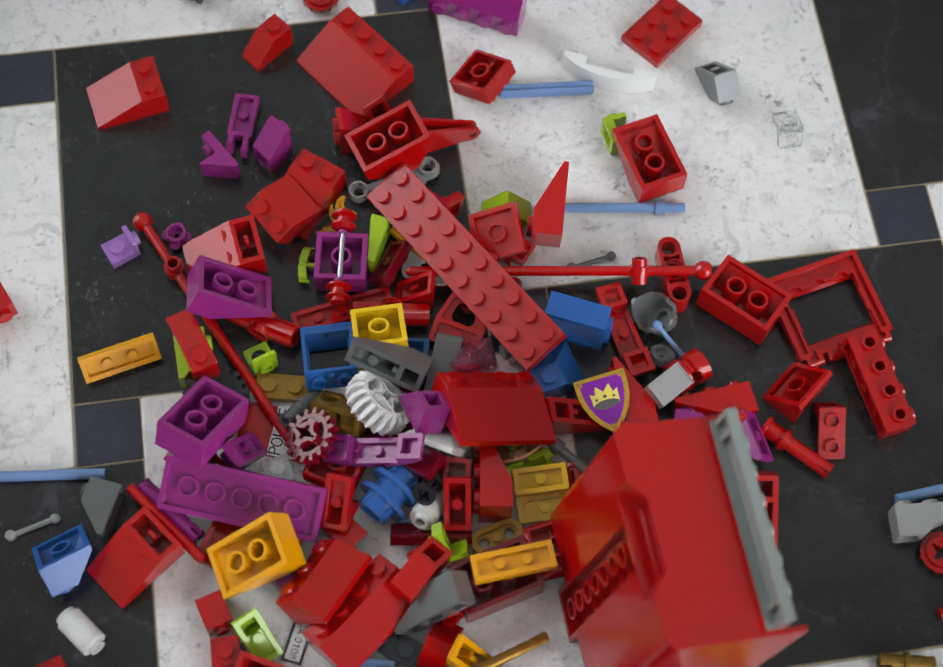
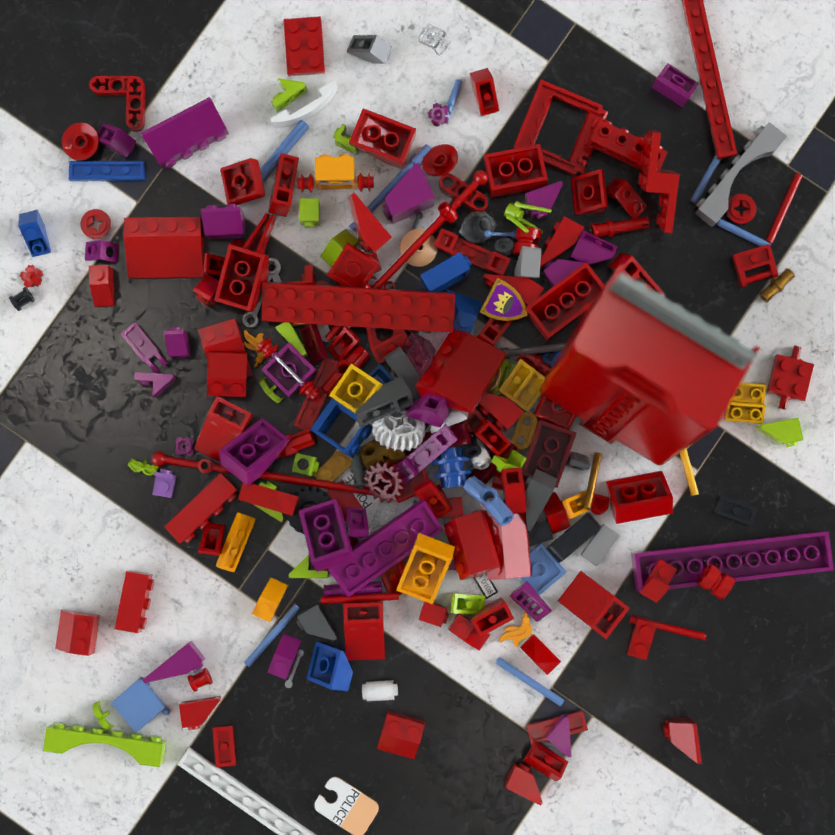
camera: 45 degrees left, 20 degrees up
slope [86,56,170,130] -> none
light orange plate [469,539,558,585] -> none
none -> magenta bracket [85,240,119,263]
none -> lime piece [128,458,159,476]
none -> red brick [164,473,239,544]
none -> red slope [198,523,226,556]
none -> magenta slope [201,204,246,240]
none -> light orange slope [252,577,288,622]
none -> magenta slope [267,633,302,680]
none -> red slope [268,153,299,217]
none -> lime slope [271,78,308,113]
none -> lime slope [289,555,329,578]
none -> light orange brick [297,154,374,193]
none -> lime brick [299,198,320,228]
none -> magenta slope [383,162,435,224]
none -> light nougat dish [400,229,437,267]
none -> red dish [422,144,458,177]
none -> magenta plant [428,103,449,127]
none -> medium blue wheel [445,79,463,118]
none -> medium blue piece [463,476,514,526]
none -> red slope [470,68,499,116]
none -> lime plant [504,201,552,234]
none -> magenta slope [524,181,563,219]
none -> dark grey slope [566,452,591,471]
none -> red bracket [638,130,680,233]
none -> medium blue bar [716,218,771,246]
none -> red plate [731,244,778,288]

